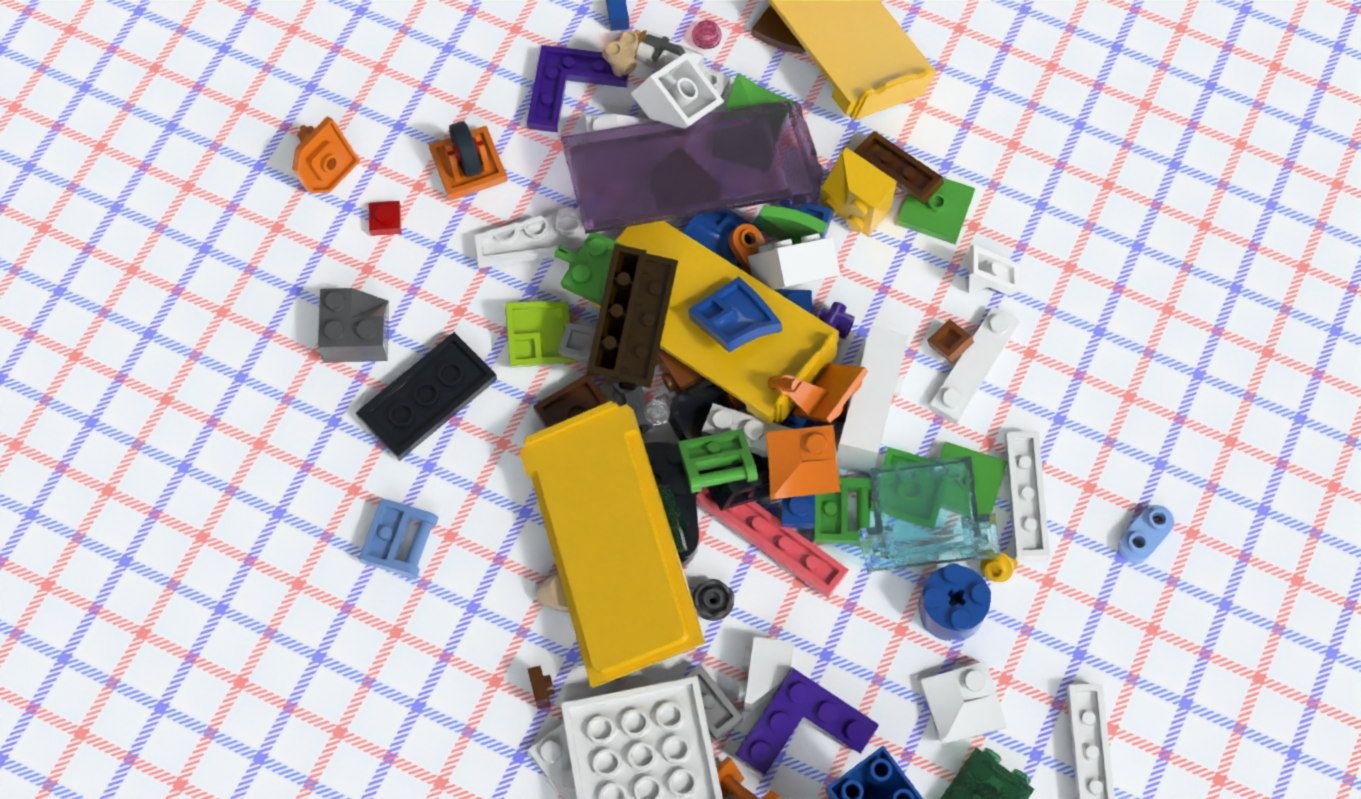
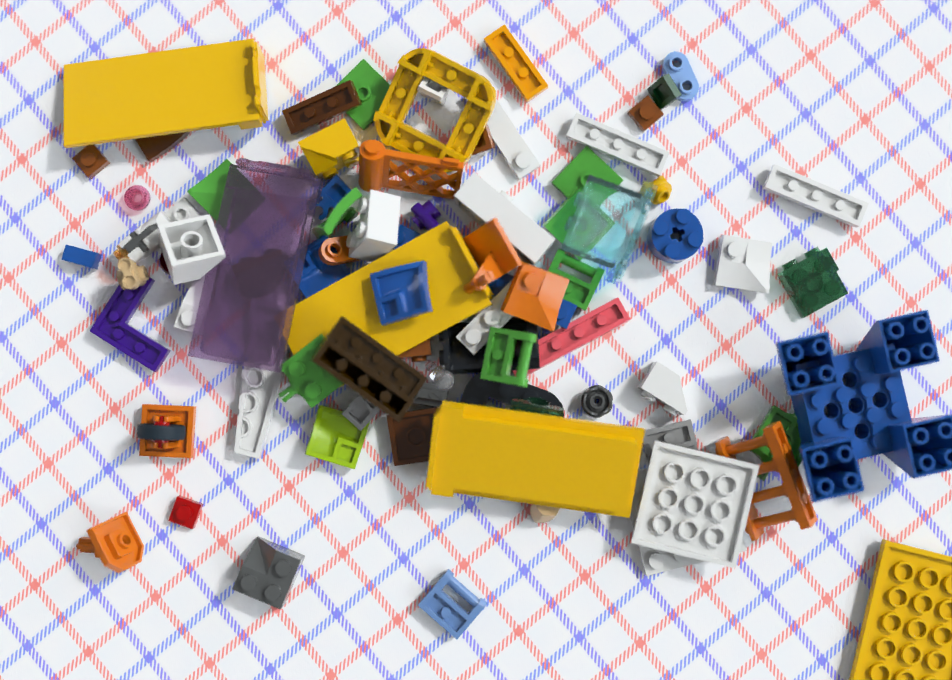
camera: 65 degrees left, 20 degrees up
black plate [356,332,498,461] -> none
reddish brown plate [527,665,555,709] -> none
dark purple plate [735,667,879,775] -> none
none -> orange piece [358,140,464,200]
none -> yellow plate [373,48,496,172]
none -> light orange plate [484,24,548,103]
none -> dark orange plate [627,95,664,133]
none -> dark green plate [647,73,682,110]

